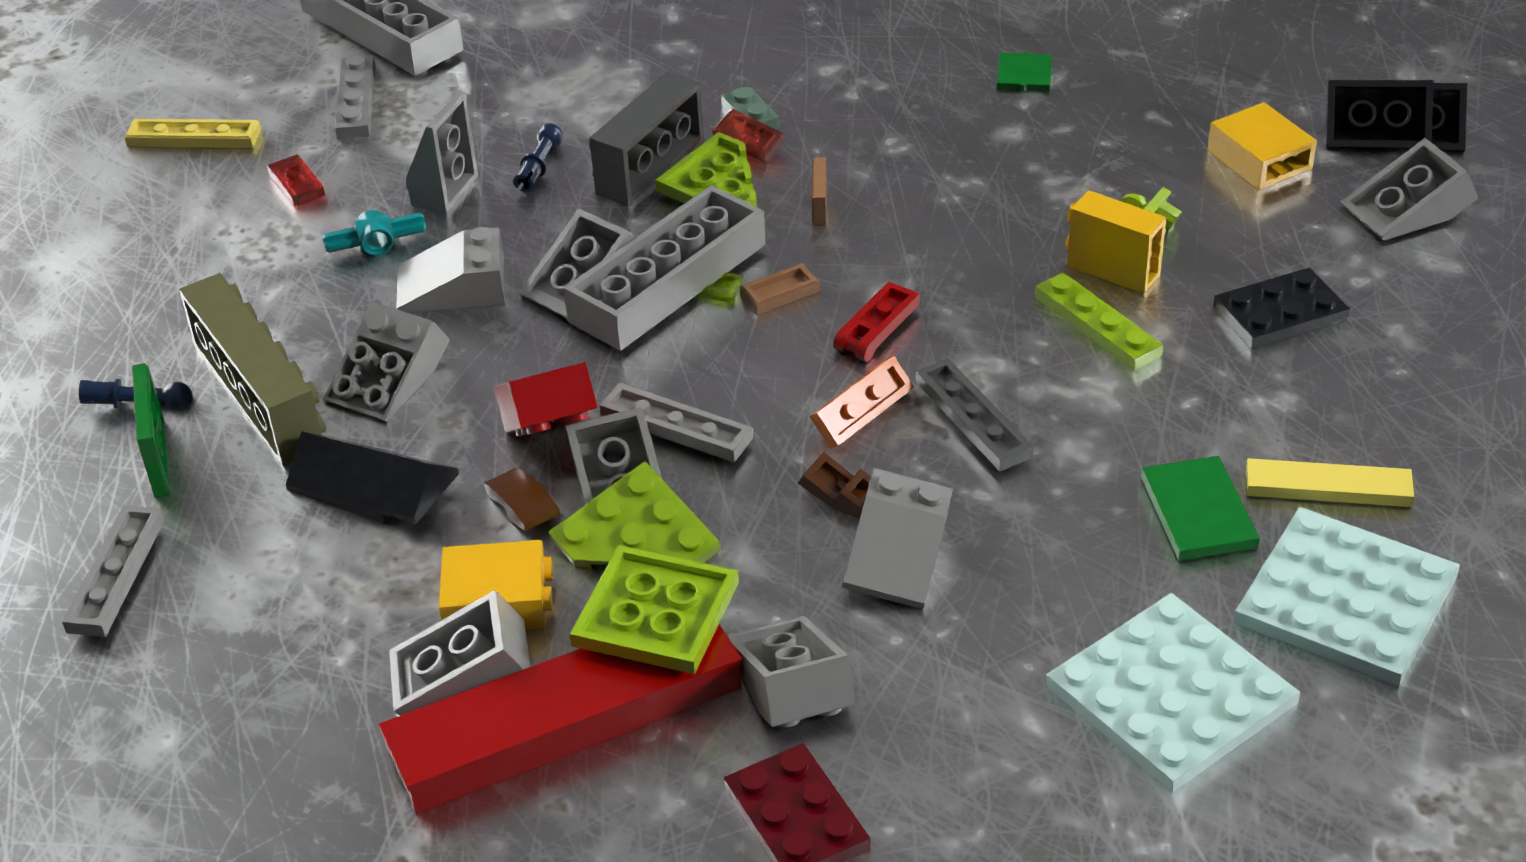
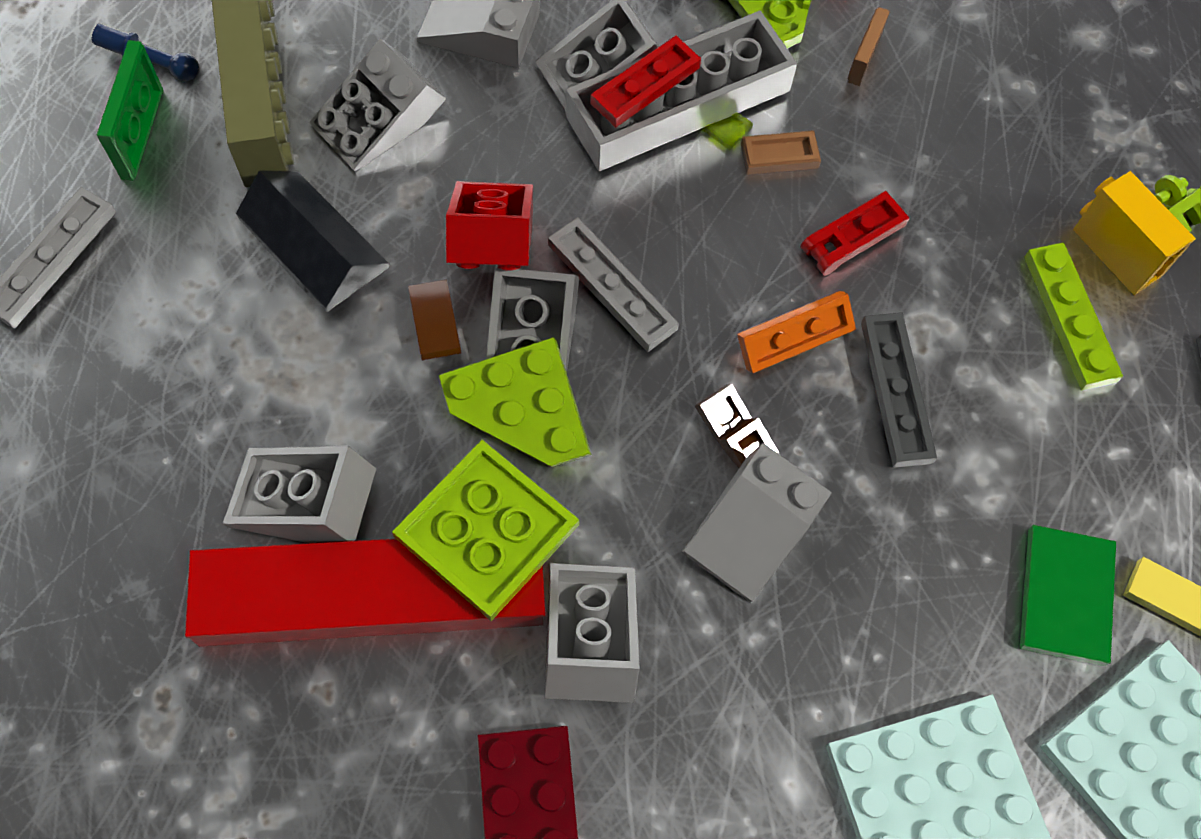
camera: 15 degrees right, 25 degrees up
yellow brick [439,540,554,630] -> none
none -> red plate [590,35,701,128]

